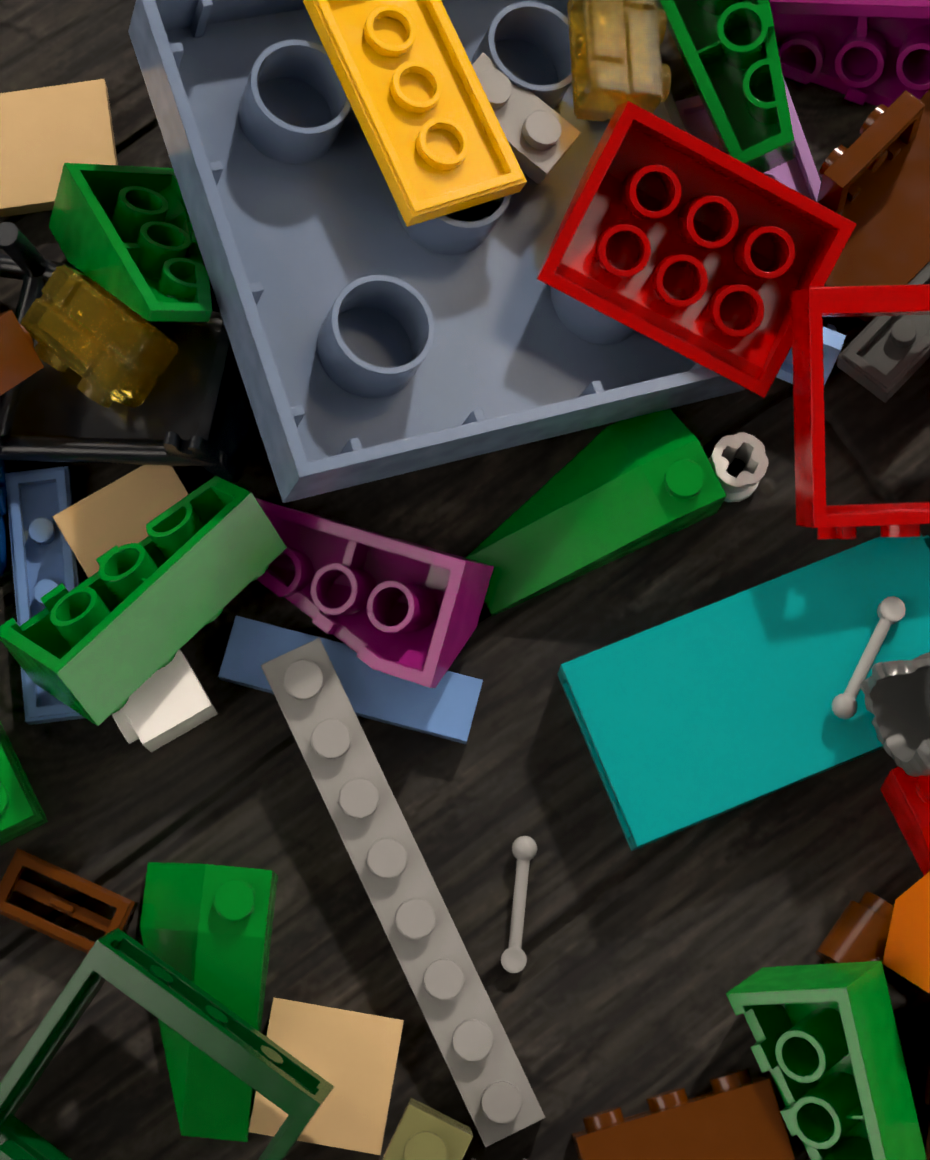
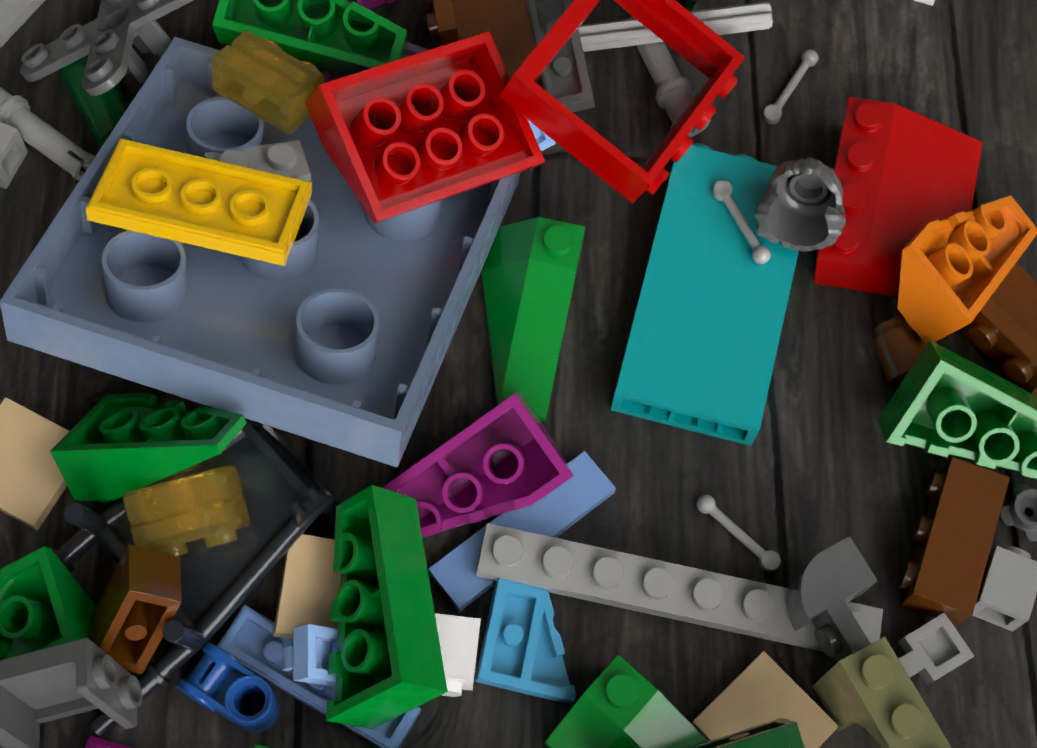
camera: 55 degrees left, 10 degrees down
white bush [708,432,769,502] -> none
none -> light blue tile [283,624,338,687]
none -> dark azure wing [475,578,576,704]
none -> dark grey brick [787,536,878,662]

